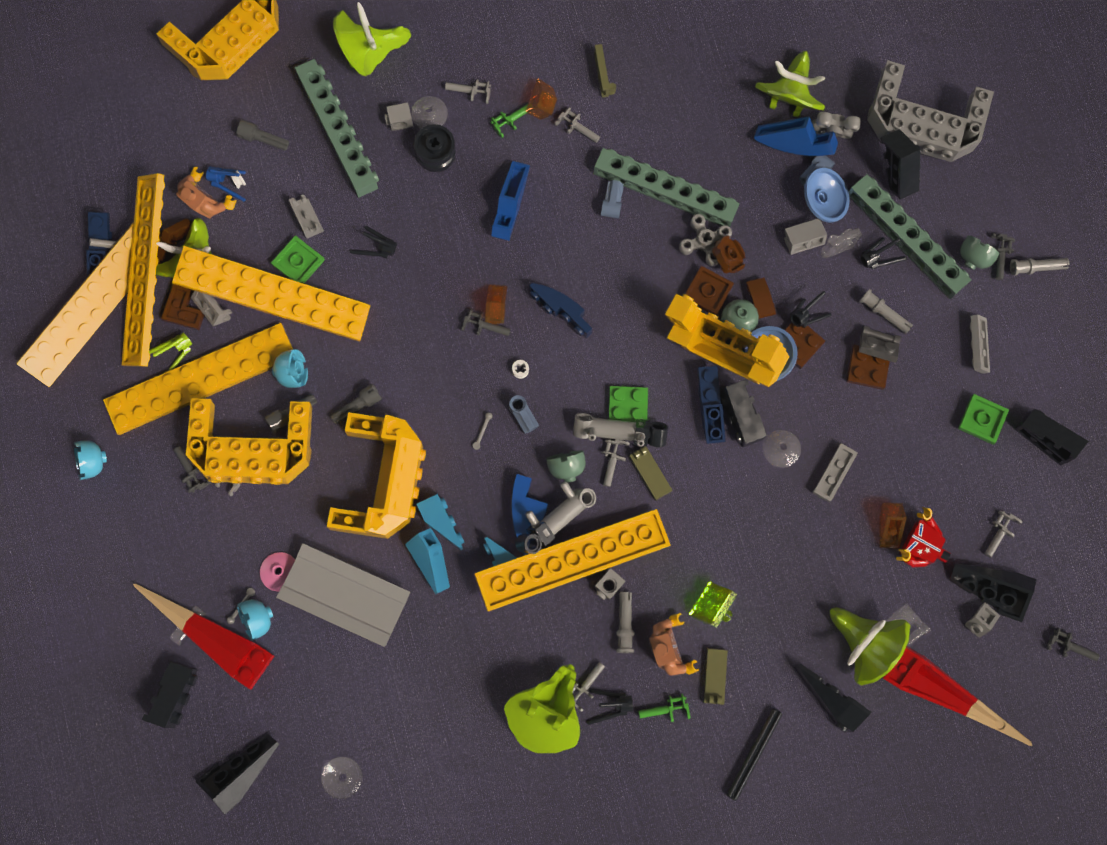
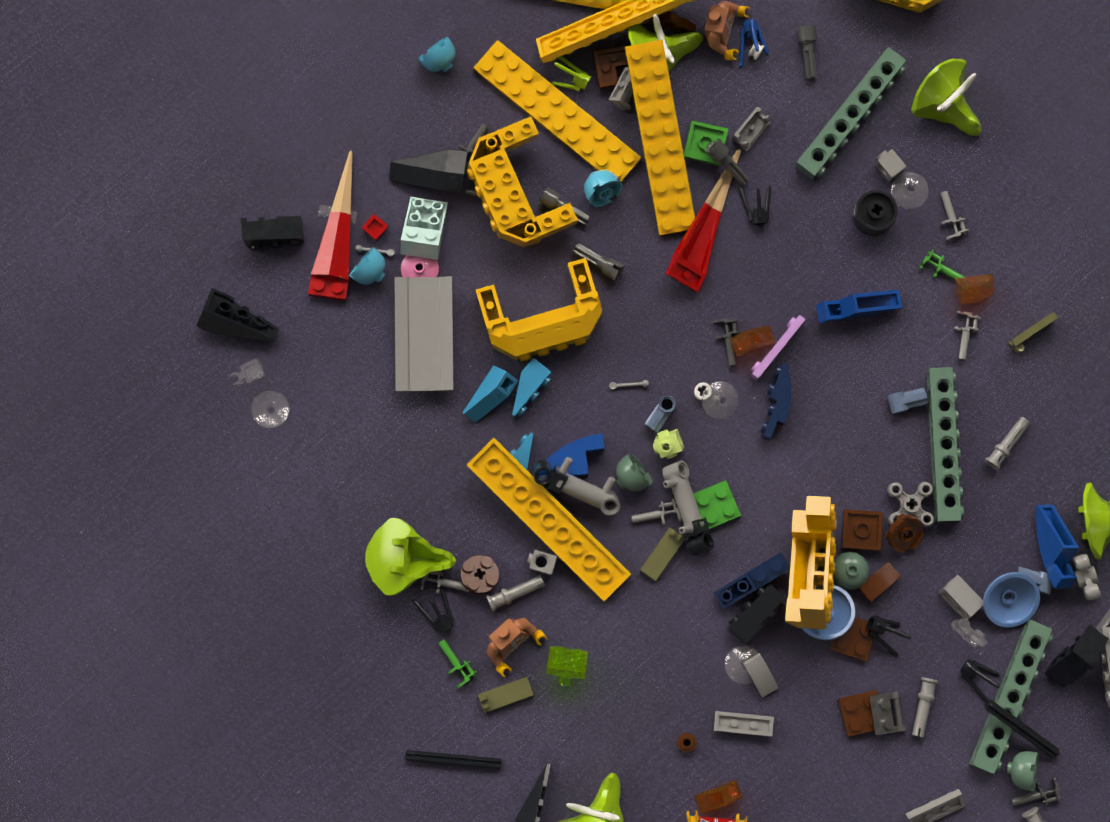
camera: 70 degrees right, 5 degrees up
none -> clear plate [229,358,266,387]
none -> red plate [362,214,389,241]
none -> black wedge [389,149,468,193]
none -> light aqua slope [400,197,448,260]
none -> plate [460,555,499,595]
none -> yellowish green brick [653,429,684,459]
none -> red plate [665,149,741,292]
none -> reddish brown plate [677,733,697,752]
none -> clear dish [702,381,738,419]
none -> dark grey piece [705,138,749,185]
none -> light grey slope [743,653,779,698]
none -> lavender plate [751,315,805,381]
none -> light grey pin [984,416,1030,470]
none -> black axle [984,700,1060,758]

